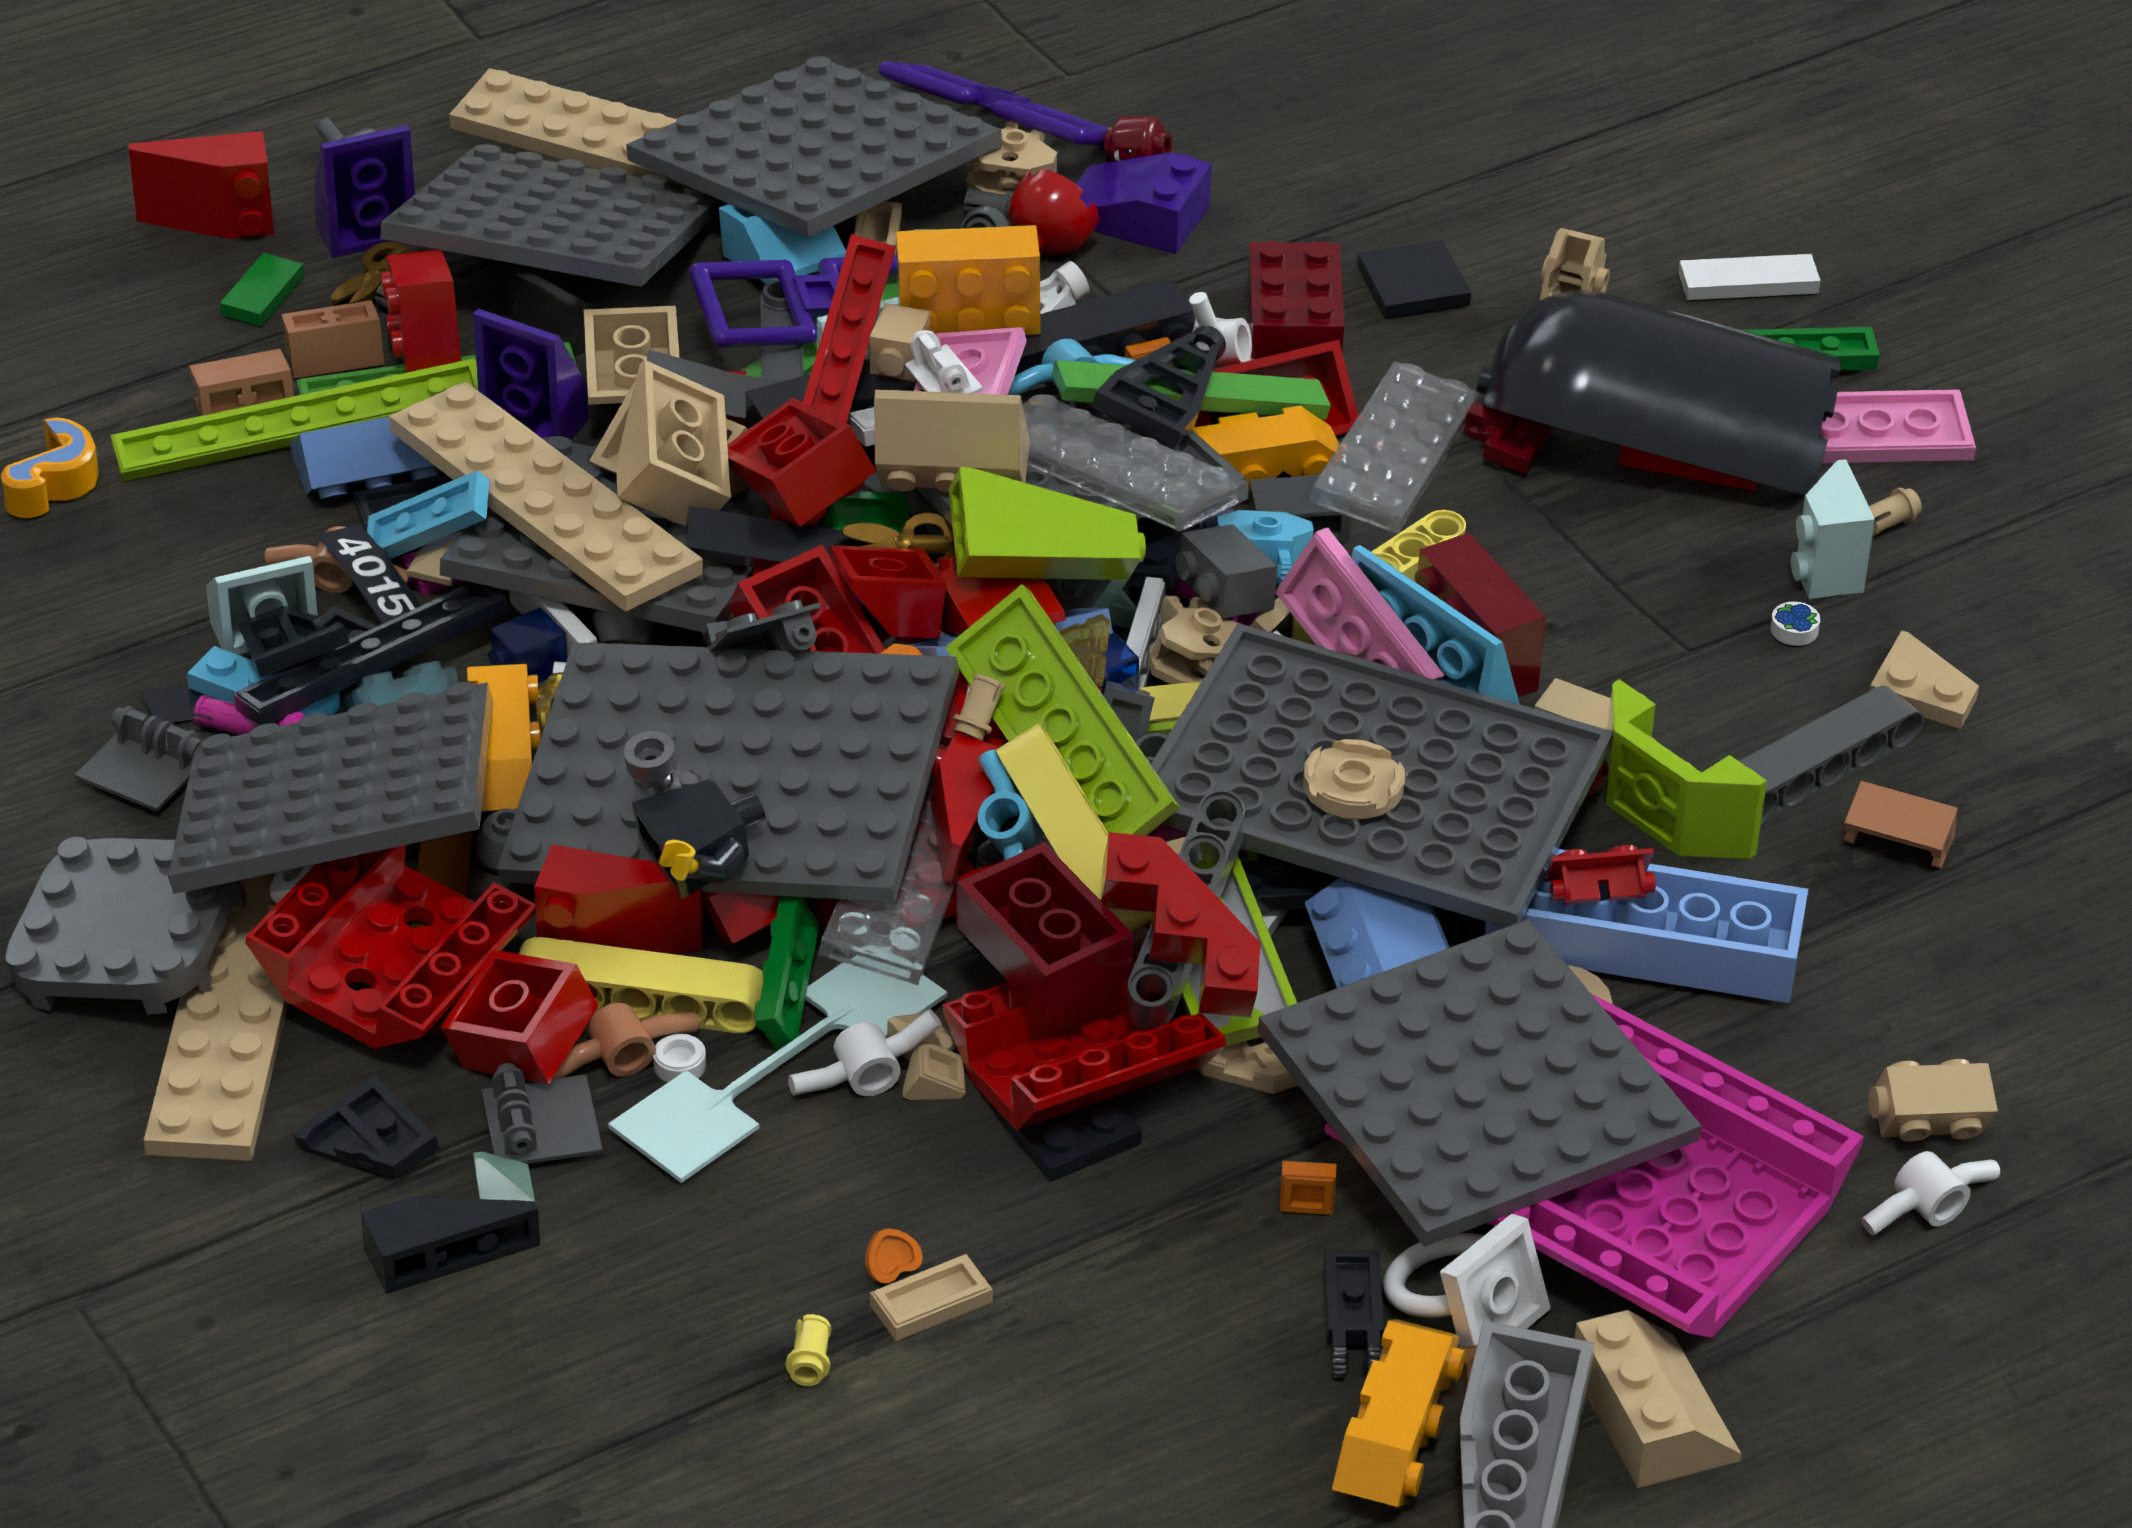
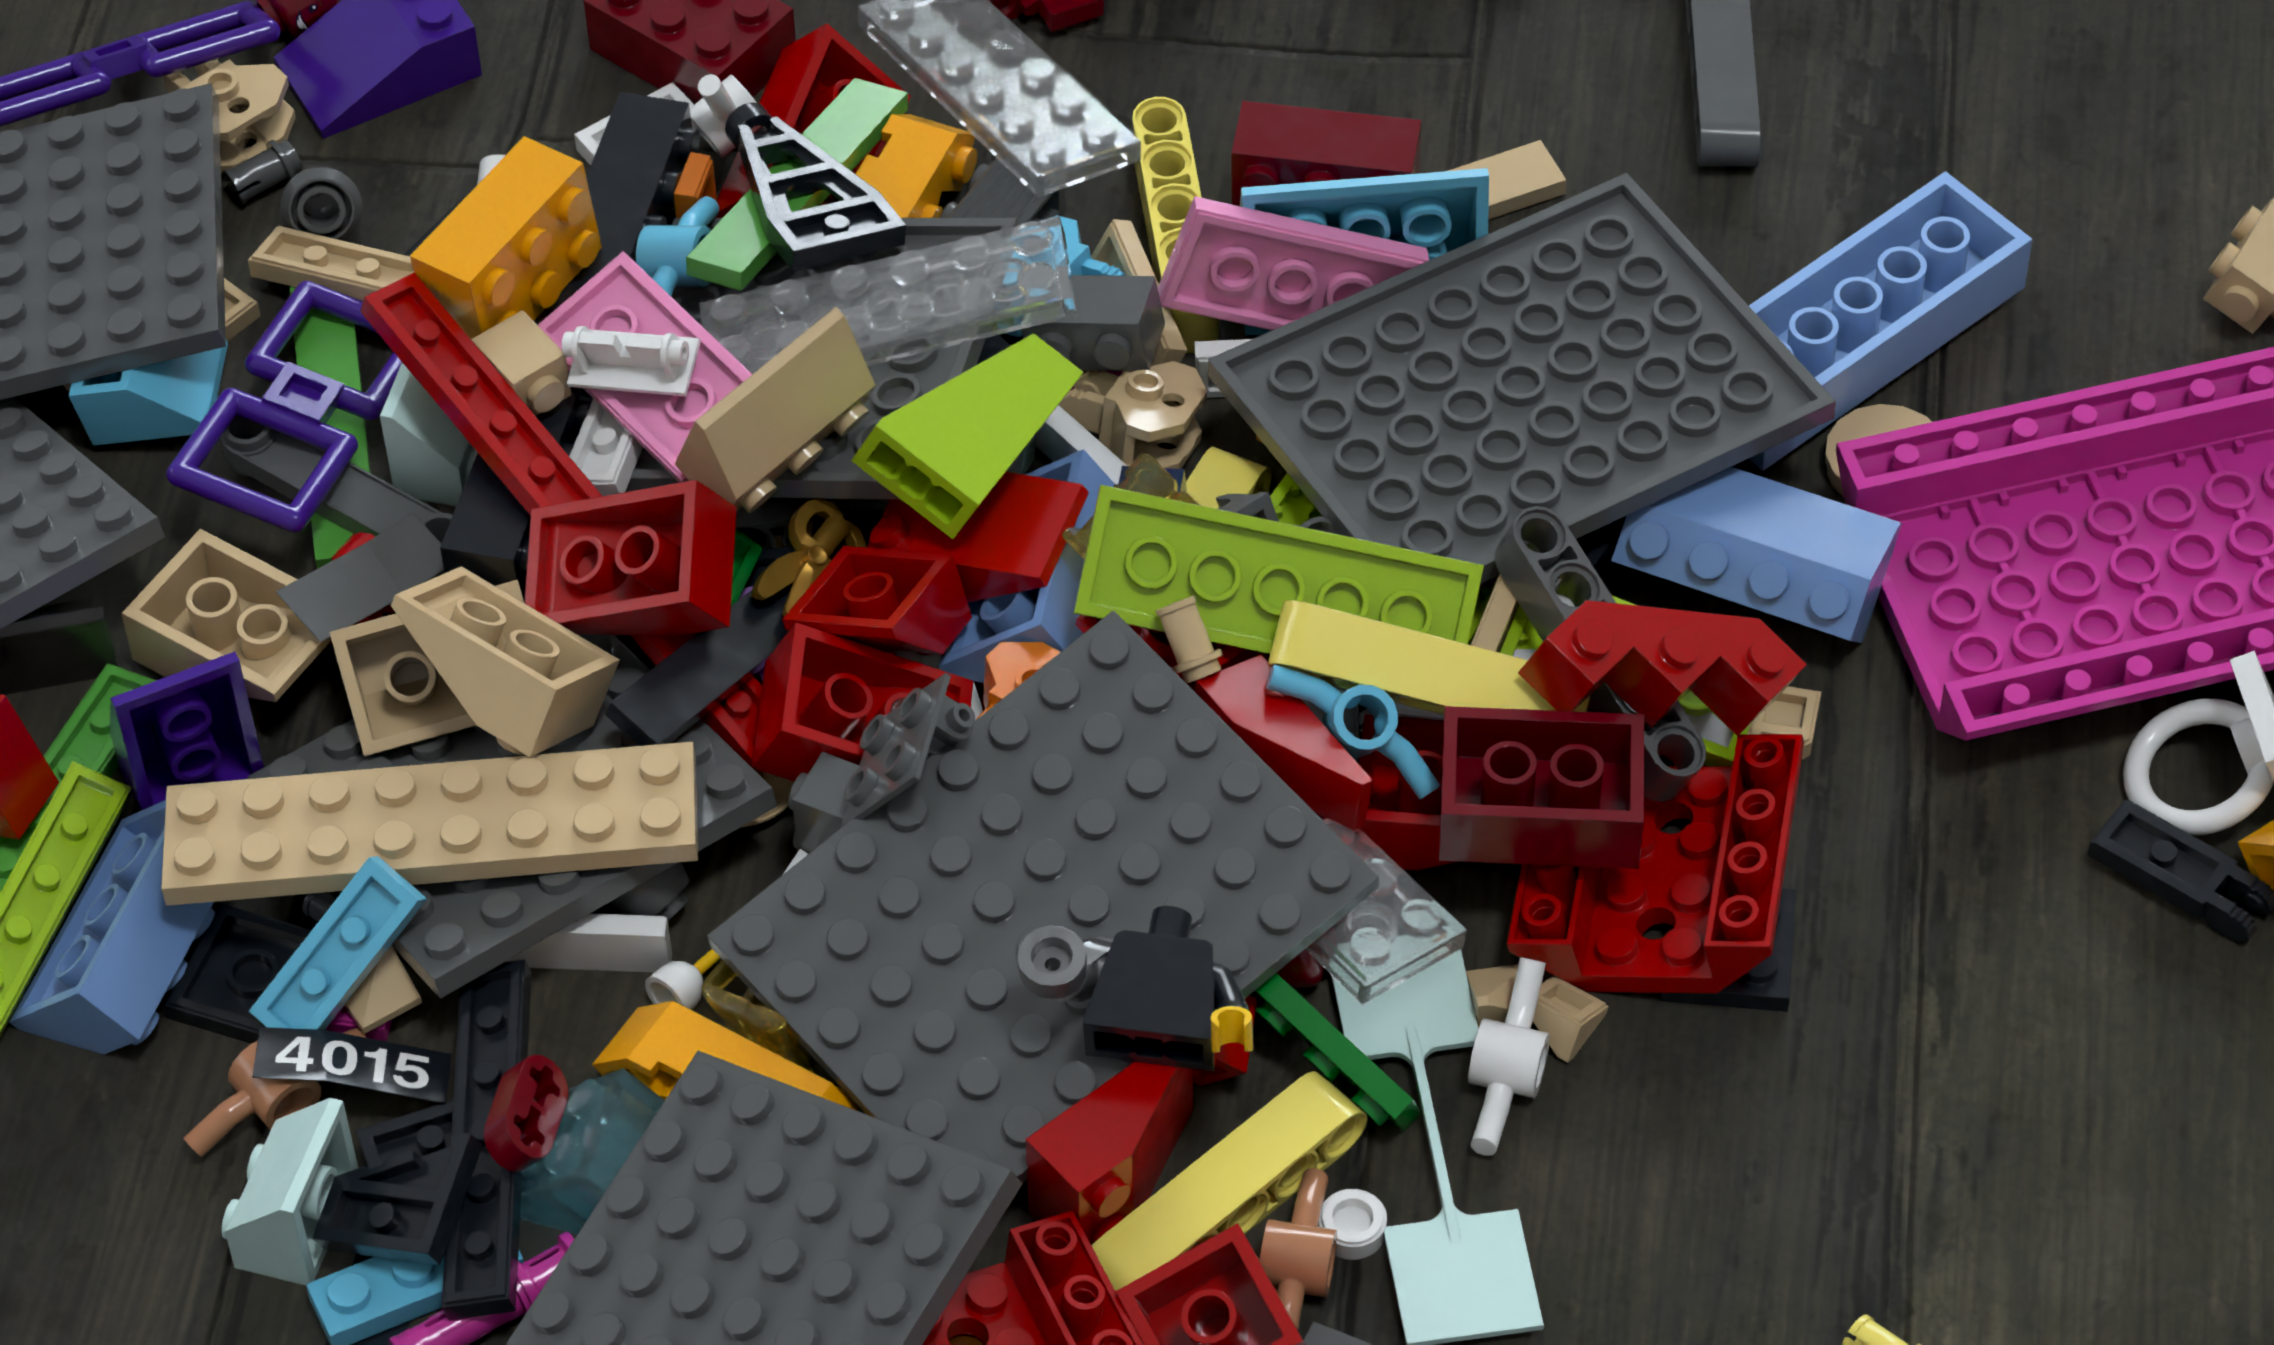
camera: 50 degrees left, 10 degrees up
clear blue brick [488,607,568,683] -> none
orange piece [865,1229,923,1284] -> none
tan tile [870,1254,993,1341] -> none
red cylinder [1008,169,1100,257] -> none
dark grey plate [1257,919,1702,1247] -> none
orange tile [1279,1161,1336,1215] -> none
tan tile [1303,739,1405,819] -> none
red hinge [1544,845,1656,905] -> none
lime slope [1605,679,1767,859] -> none
nougat hinge [1844,781,1958,869] -> none
none -> dark red beam [483,1054,569,1172]

